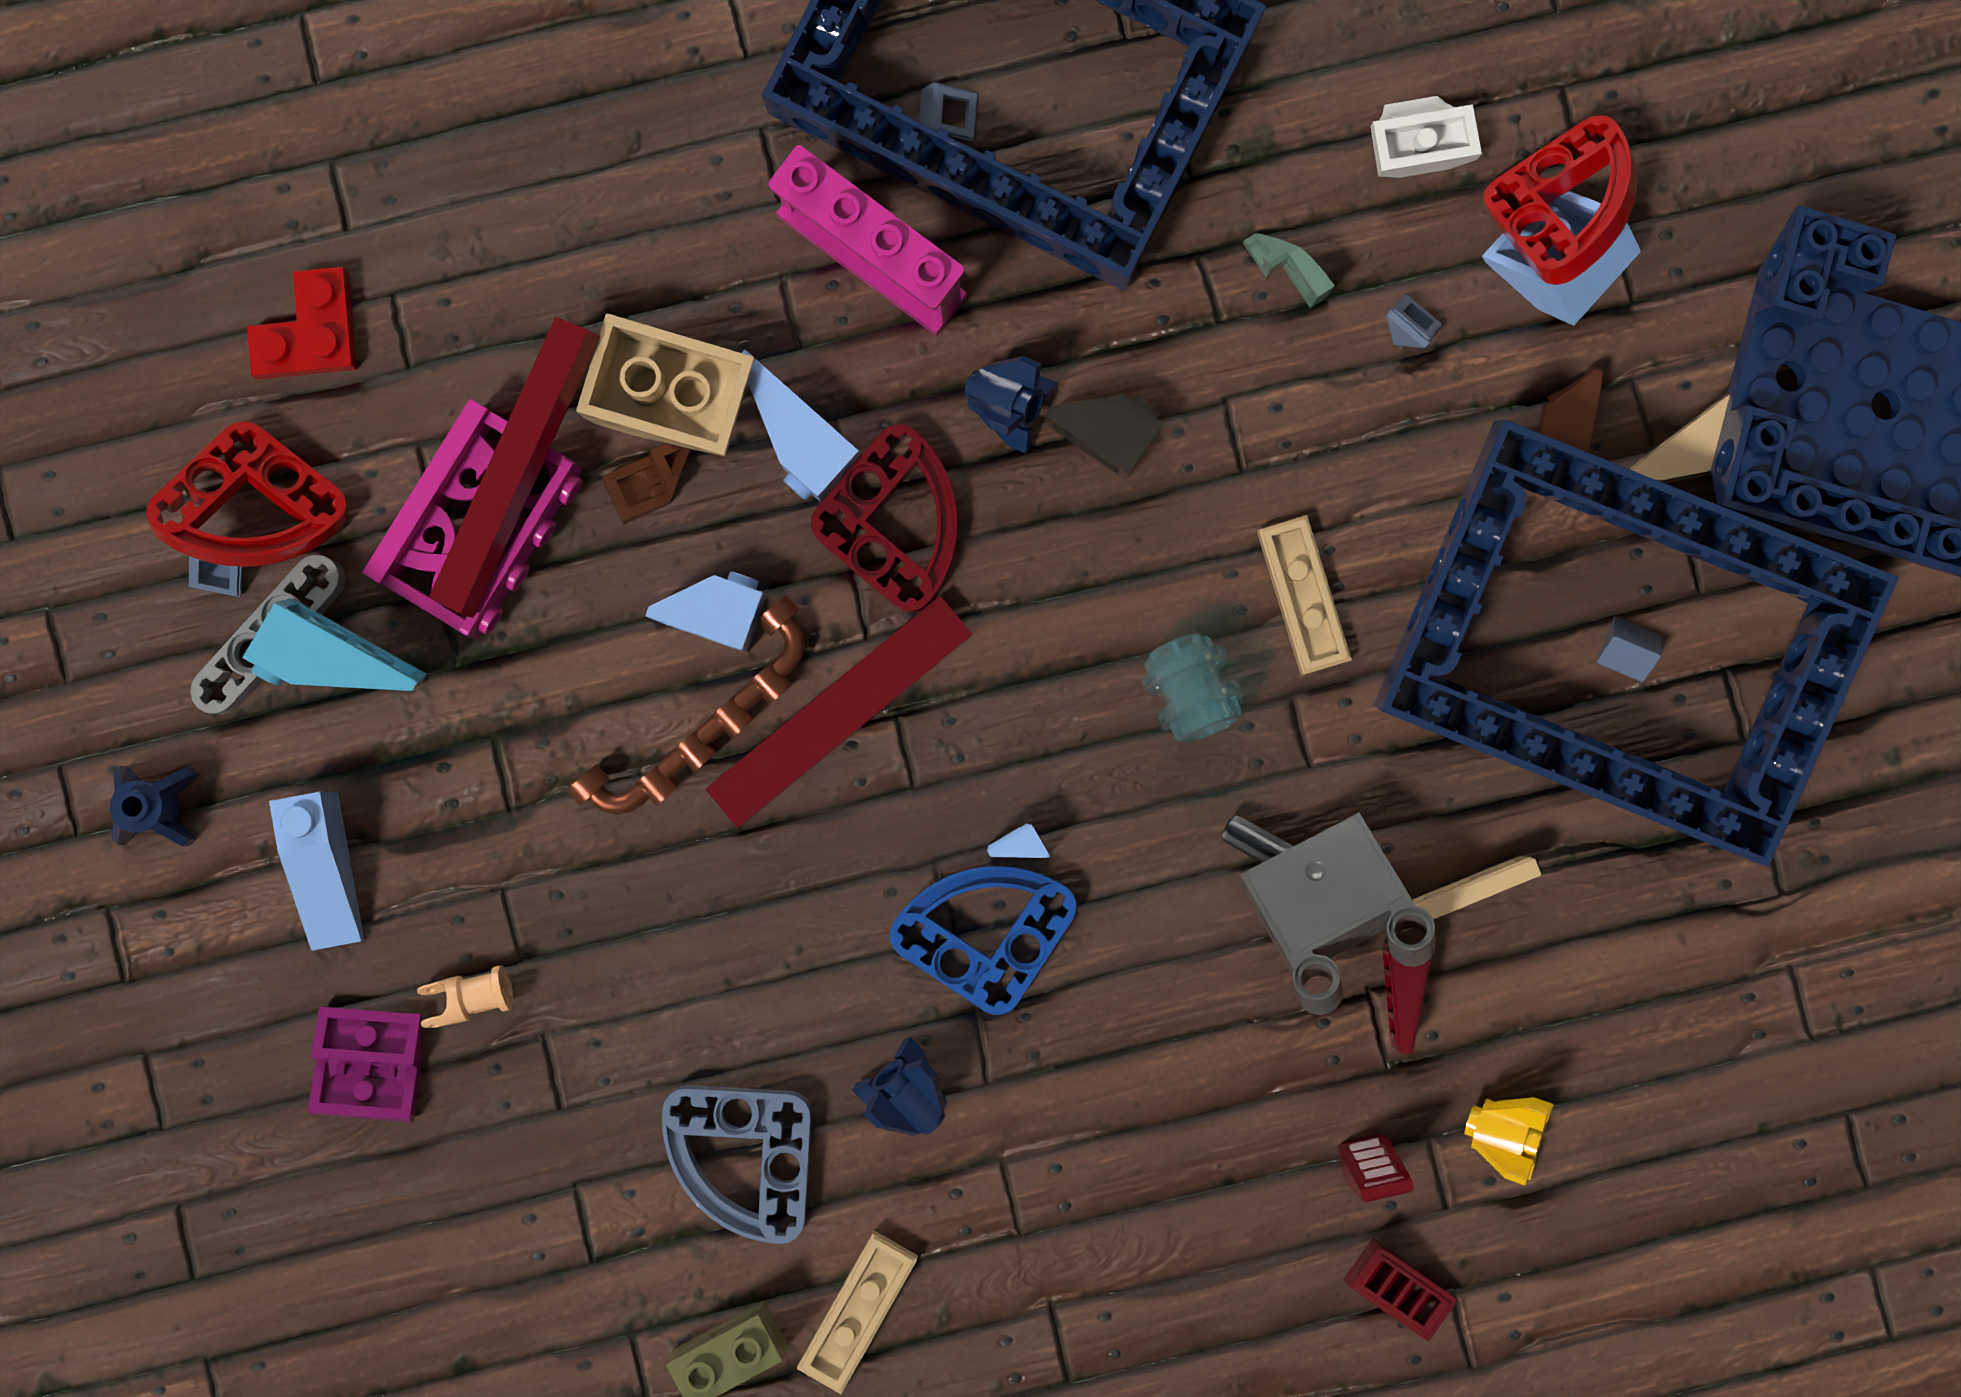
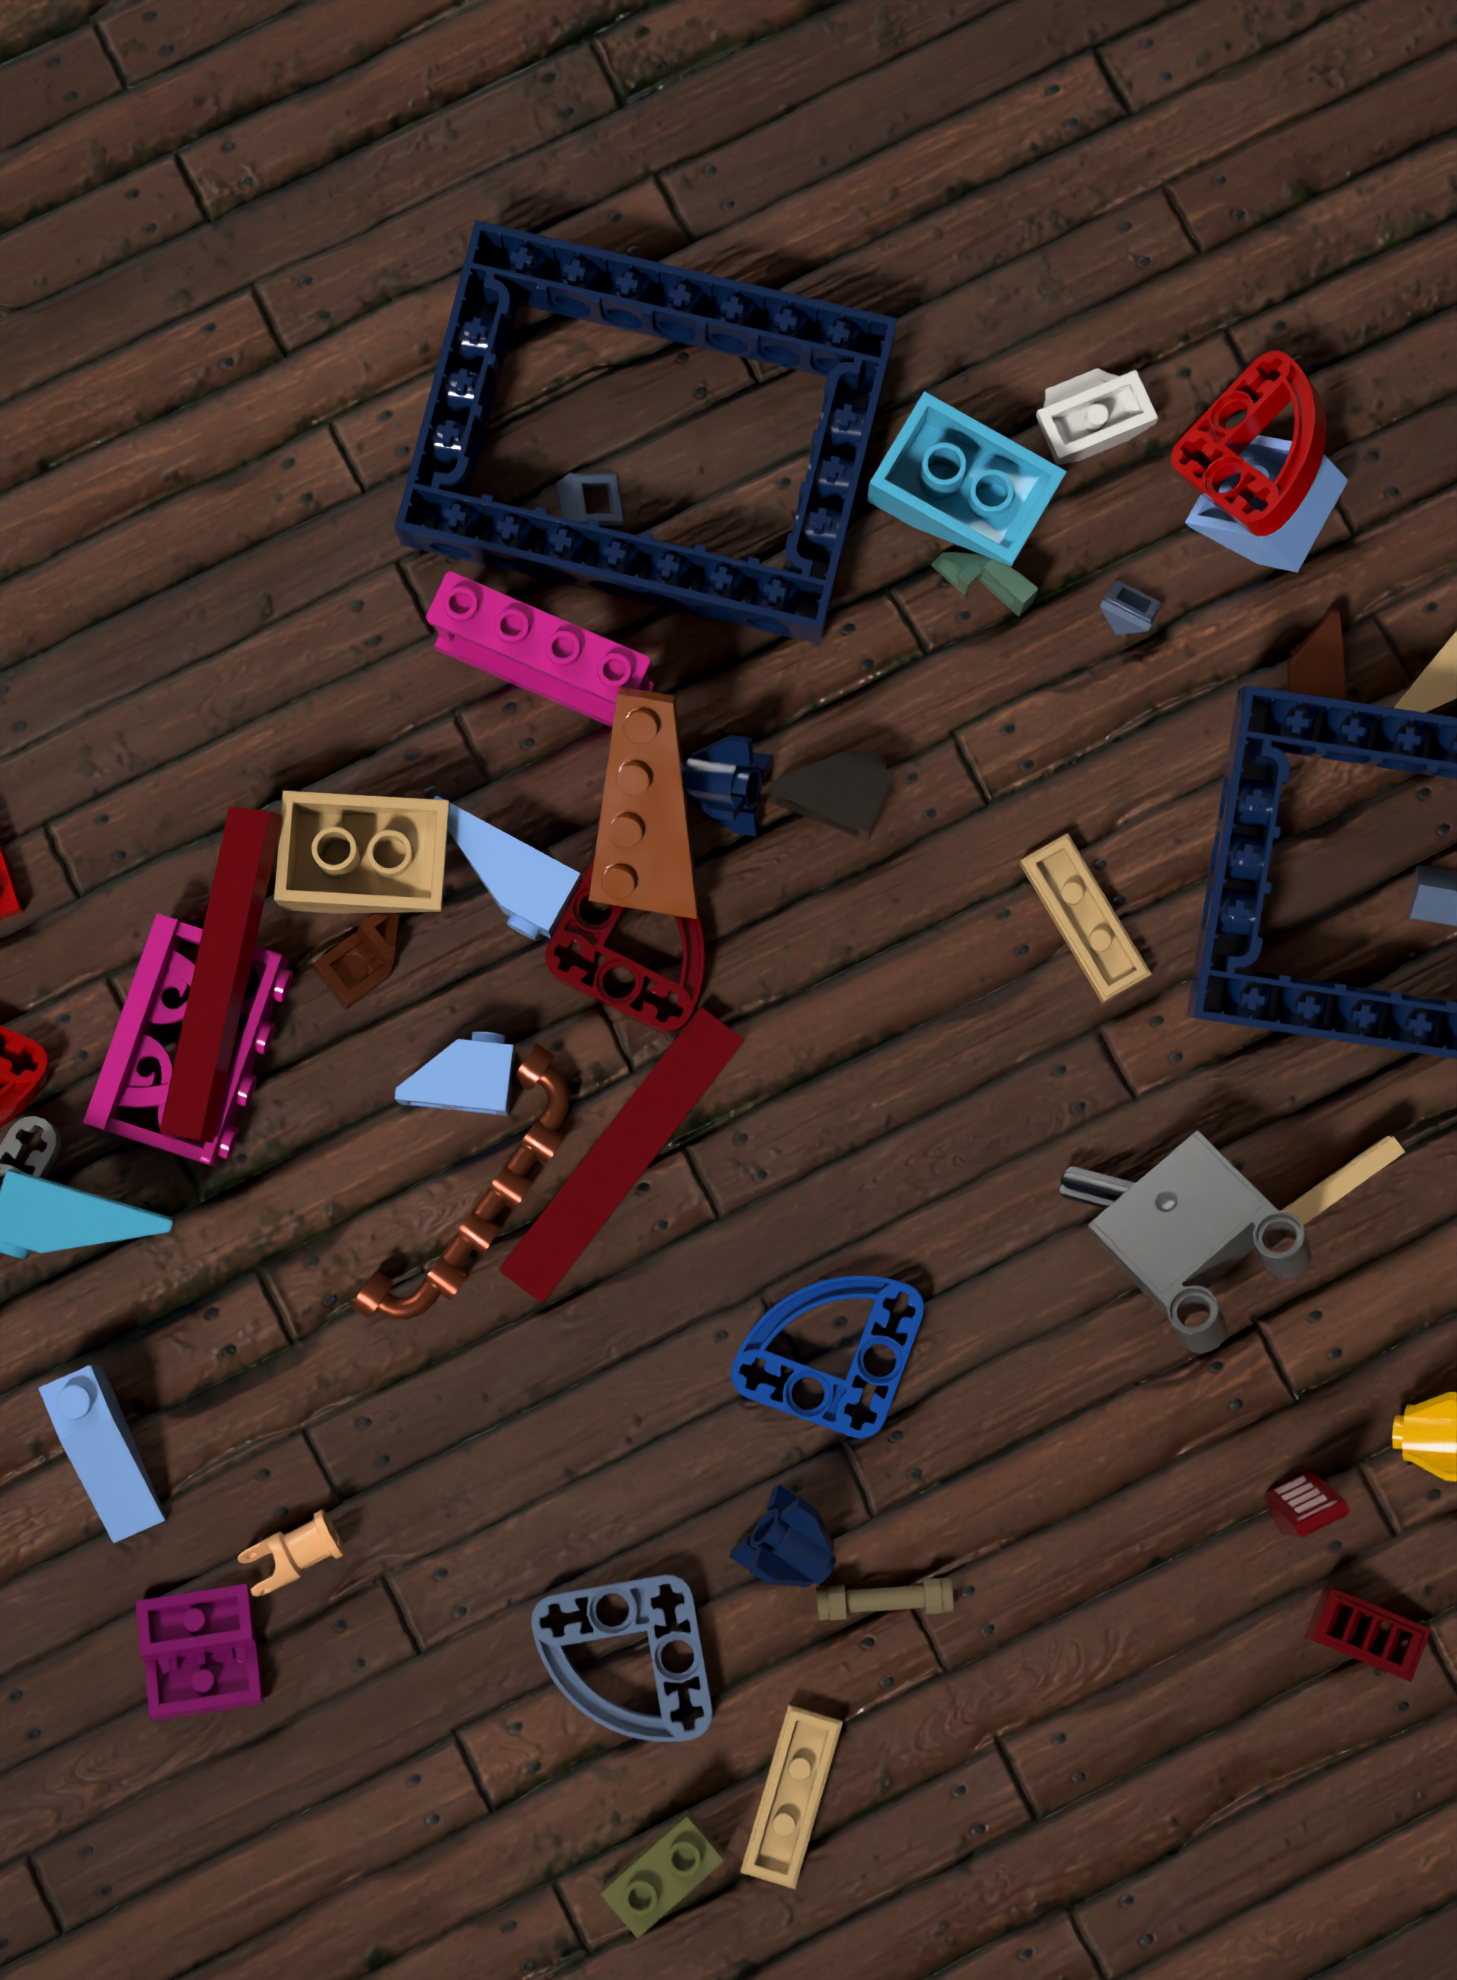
camera: 15 degrees left, 5 degrees down
light blue slope [987,823,1050,858] -> none
clear light blue piece [1142,633,1244,743] -> none
dark red slope [1382,942,1430,1055] -> none
none -> dark orange wing [588,687,699,919]
none -> dark tan bar [816,1578,954,1621]
none -> medium azure slope [867,391,1067,567]

